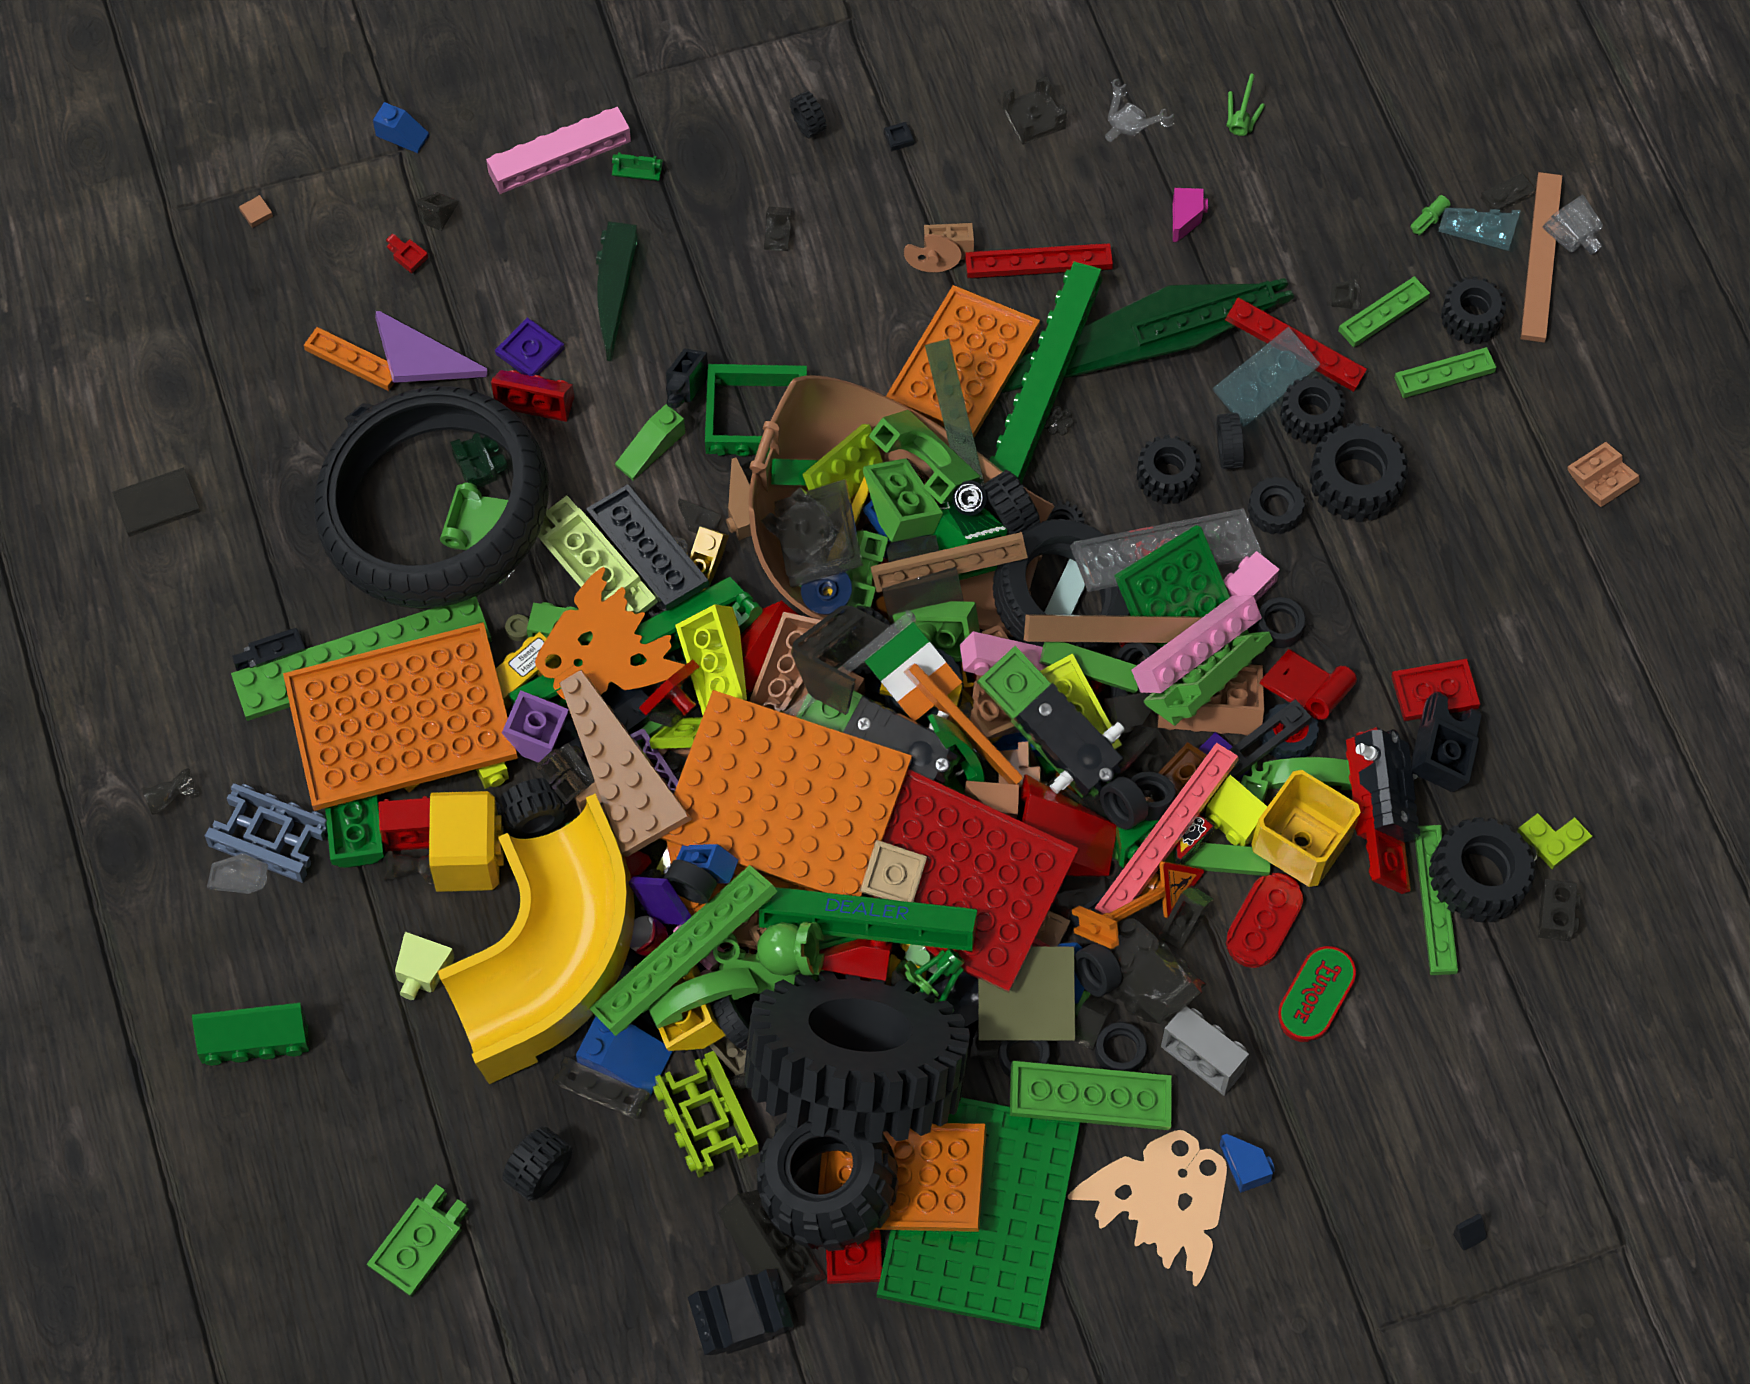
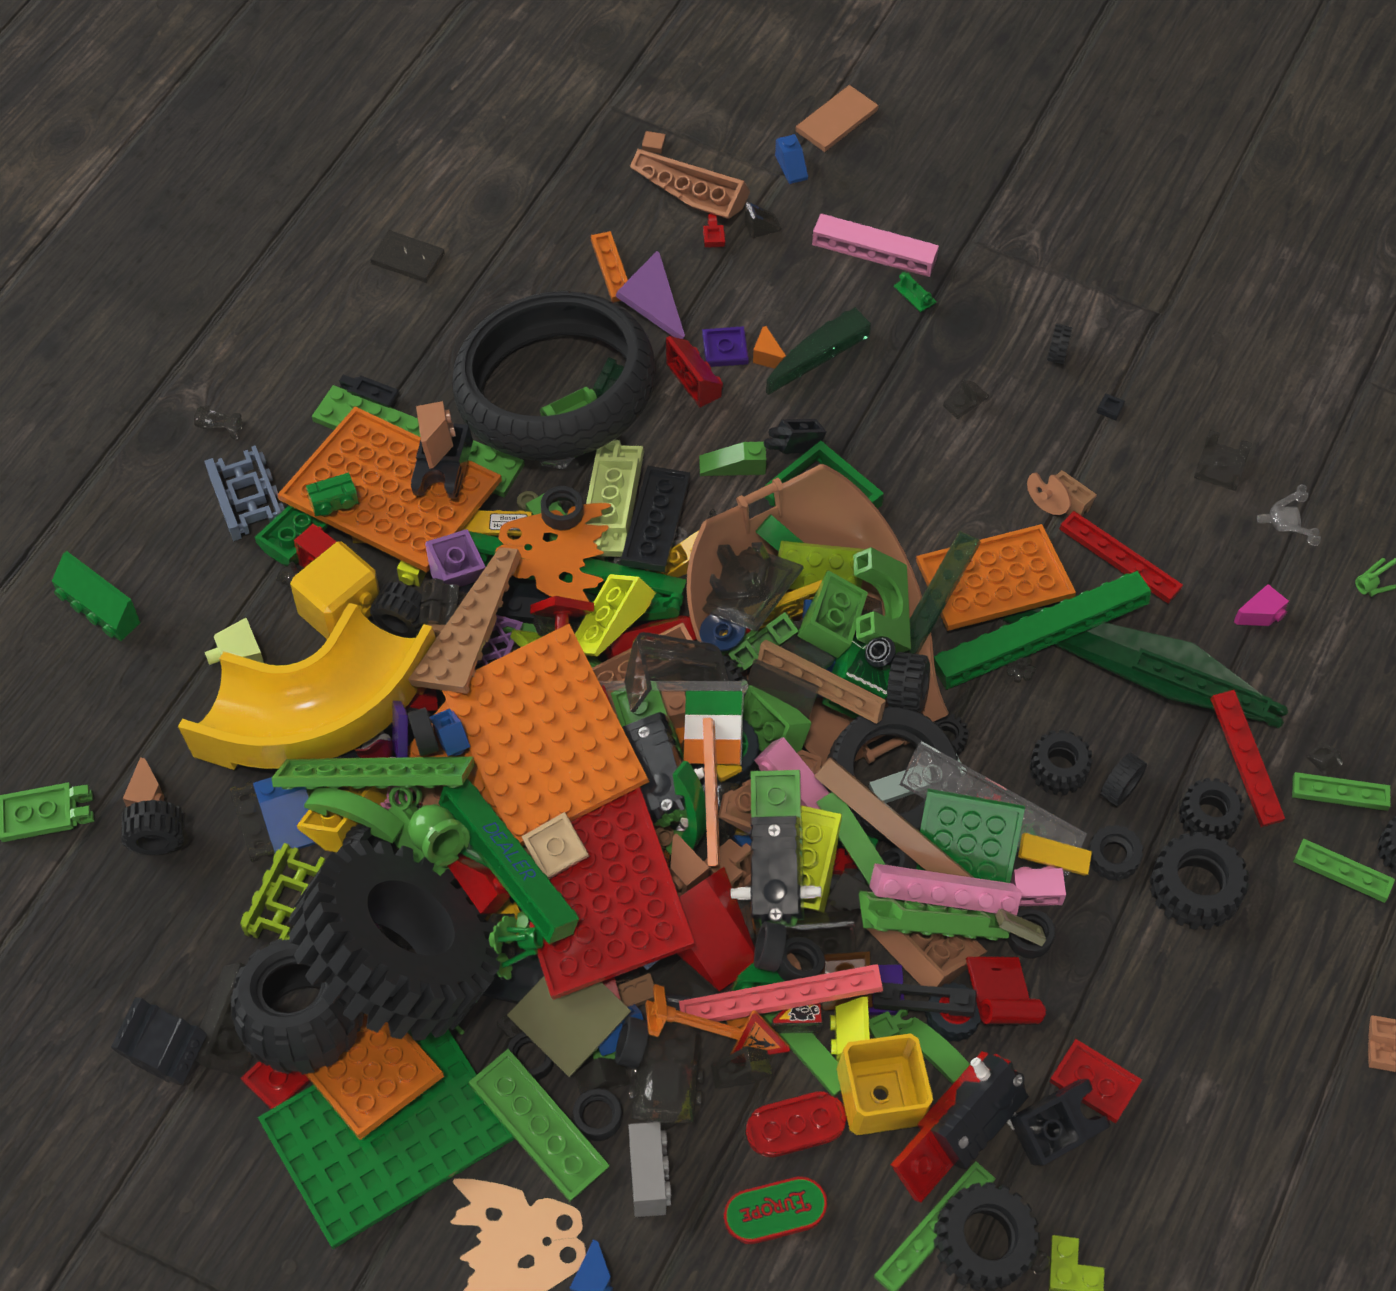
camera: 45 degrees right, 5 degrees down
clear slope [207,853,268,894] -> none
clear light blue tile [1212,327,1320,427] -> none
none -> nougat slope [123,757,164,807]
none -> green brick [306,472,359,517]
none -> black brick [411,423,473,499]
none -> nougat slope [416,401,456,469]
none -> black tyre [541,486,584,530]
none -> nougat wedge [630,149,750,219]
none -> orange slope [753,326,786,371]
none -> nougat tile [796,85,878,152]
none -> olive tile [995,909,1046,946]
none -> yellow tile [1018,833,1092,876]

